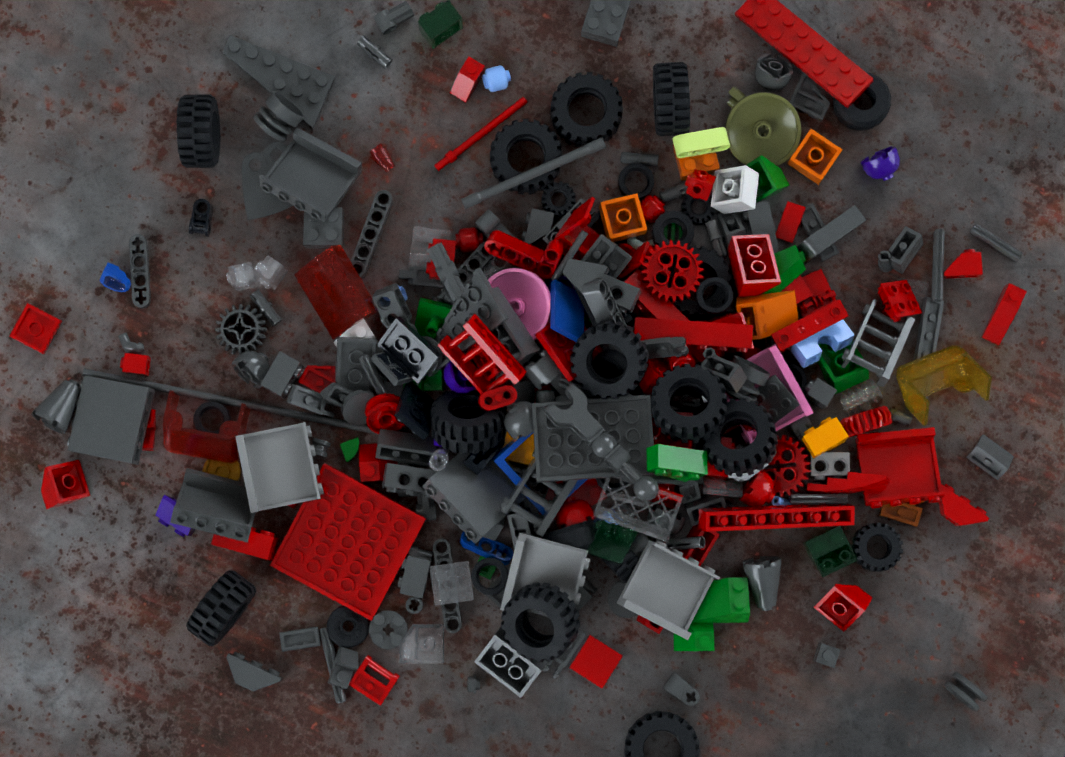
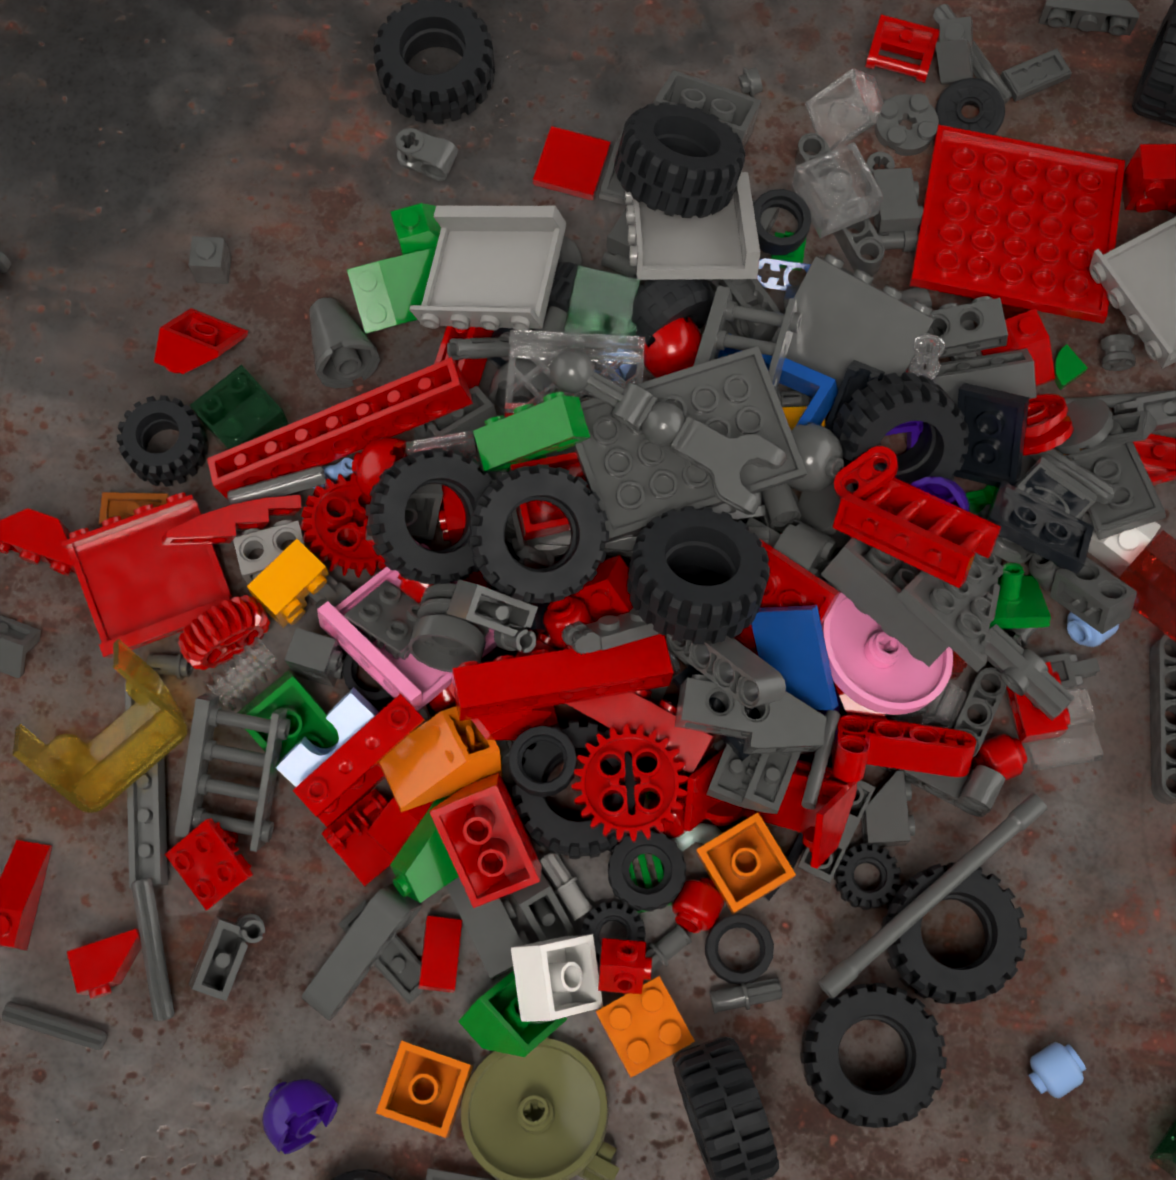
camera: 165 degrees right, 10 degrees down
red bar [434,97,528,171] -> none
red slope [450,56,485,103] -> none
yellowish green beam [672,127,730,158] -> none

